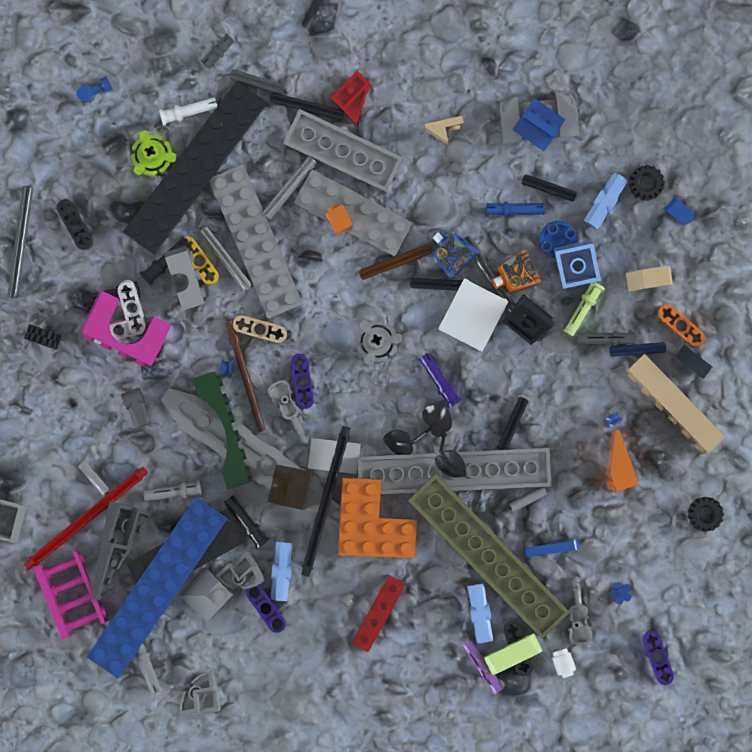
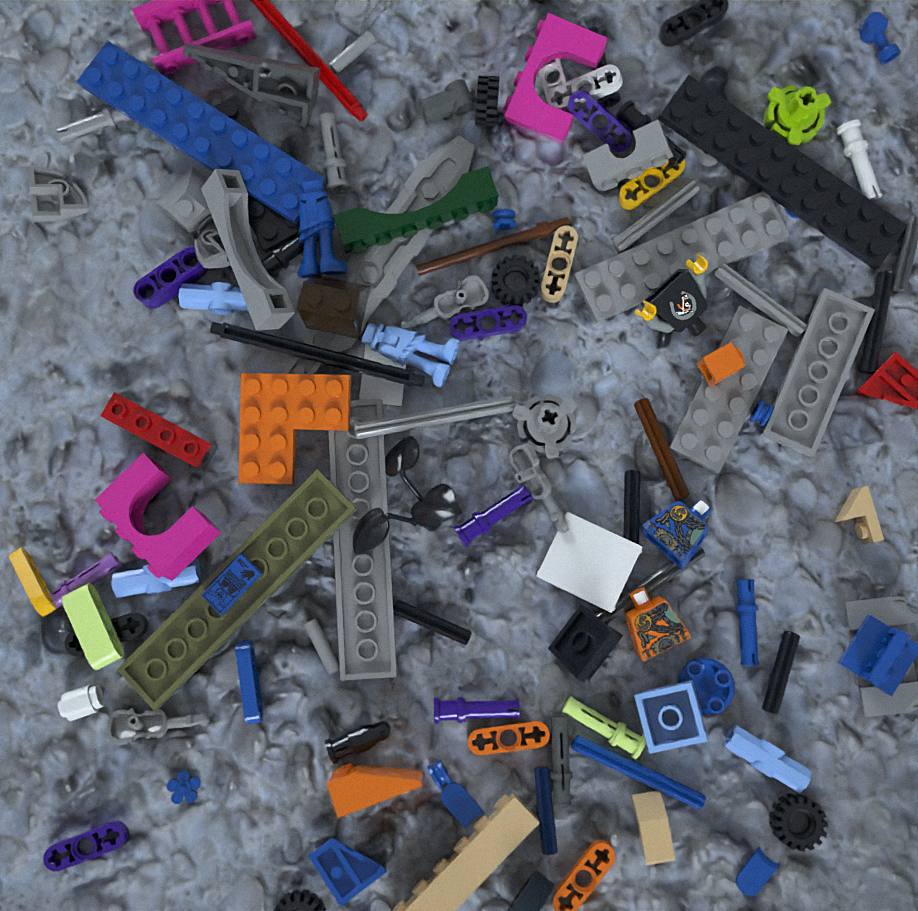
camera: 90 degrees right, 5 degrees down
none -> yellow beam [9,547,57,617]
none -> dark pink arch [95,453,221,581]
none -> light grey arch [201,169,295,331]
none -> blue tile [201,554,263,615]
none -> blue piece [298,180,348,279]
none -> blue wing [308,837,387,907]
none -> black piece [325,721,390,764]
none -> light grey axle [354,396,515,439]
none -> light blue piece [361,323,460,388]
none -> dark purple pin [434,697,520,724]
none -> blue piece [441,782,485,829]
none -> orange beam [467,720,550,755]
none -> black tyre [475,75,500,127]
none -> black tyre [491,255,540,307]
none -> light grey piece [509,443,569,533]
none -> dark purple beam [568,90,632,152]
none -> blue axle [572,735,706,810]
none -> torso [634,253,708,337]
none -> blue bush [749,399,774,427]

